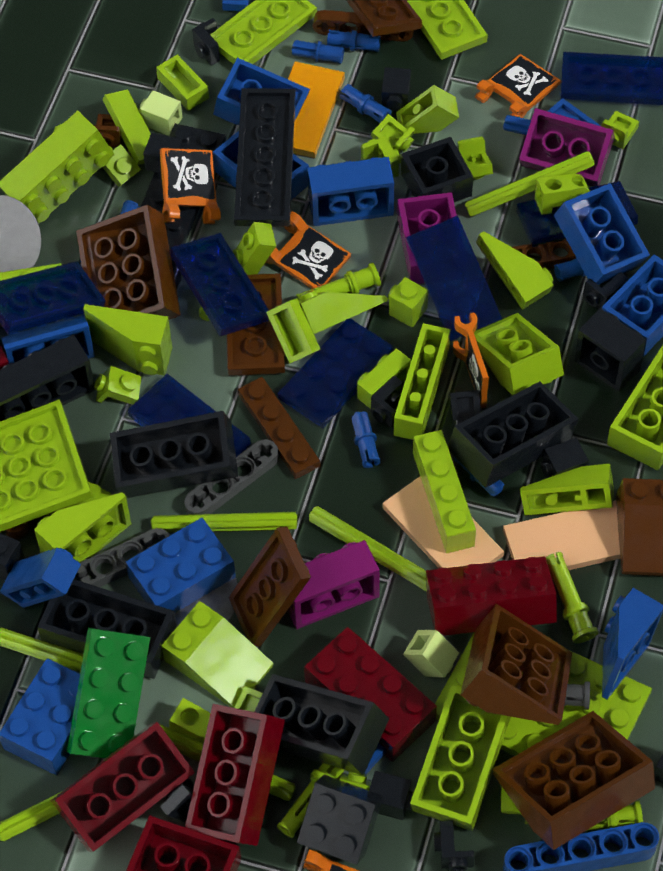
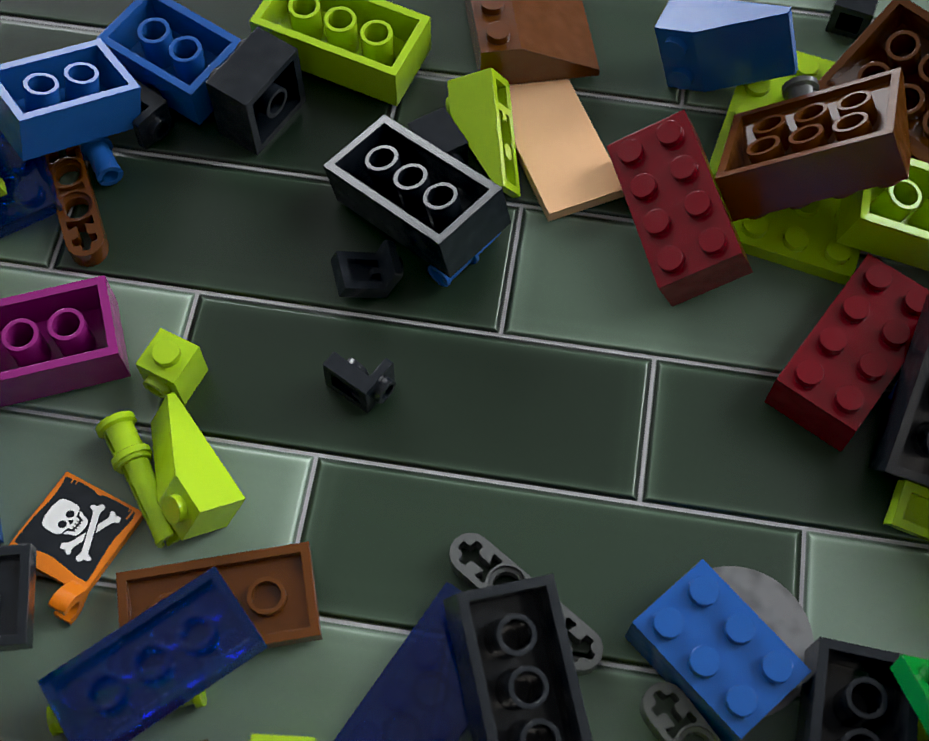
camera: 100 degrees left, 5 degrees up
lime axle [151,512,297,533] -> none
lime slope [161,601,274,708] -> none
reddish brown plate [228,527,311,647] -> none
lime piece [231,222,276,275] -> none
reddish brown plate [238,377,321,479] -> none
lime piece [266,298,321,363] -> none
clear blue plate [278,318,393,428] -> none
magenta brick [288,540,380,629] -> none
lime axle [309,506,427,592] -> none
blue axle [352,411,381,468] -> none
lime piece [357,348,411,409] -> none
light nougat tile [382,477,504,568] -> none
lime brick [394,323,451,440] -> none
yellowish green brick [403,630,459,677] -> none
clear blue plate [405,216,502,341] -> none
lime brick [413,430,476,554] -> none
orange flag [453,312,489,409] -> none
lime slope [474,313,564,395] -> none
lime slope [476,231,554,310] -> none
lime pin [546,552,599,643] -> none

